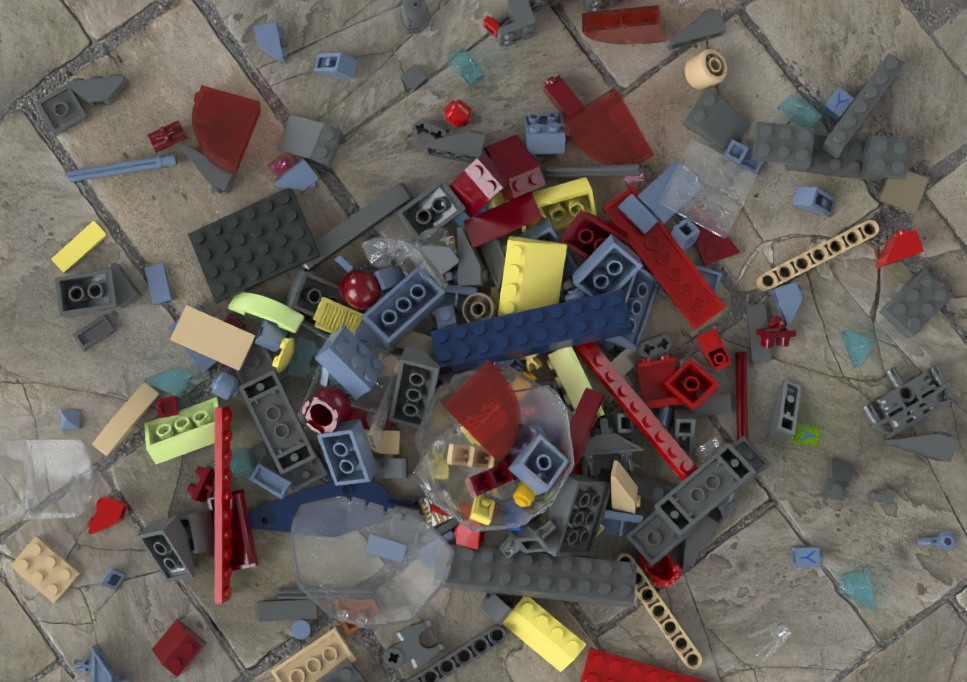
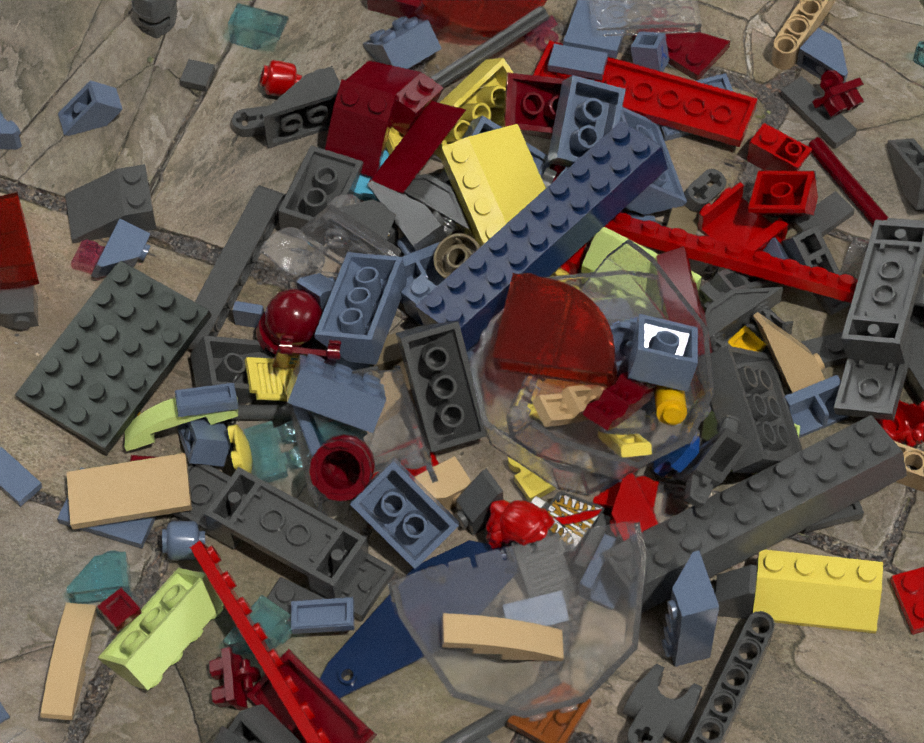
camera: 30 degrees left, 25 degrees down
none -> sand blue tile [175,383,238,417]
none -> dark red flag [272,335,341,369]
none -> tan slope [441,613,564,661]
none -> red hair [486,500,555,549]
none -> sand blue slope [662,550,719,667]
none -> yellow tile [727,325,766,352]

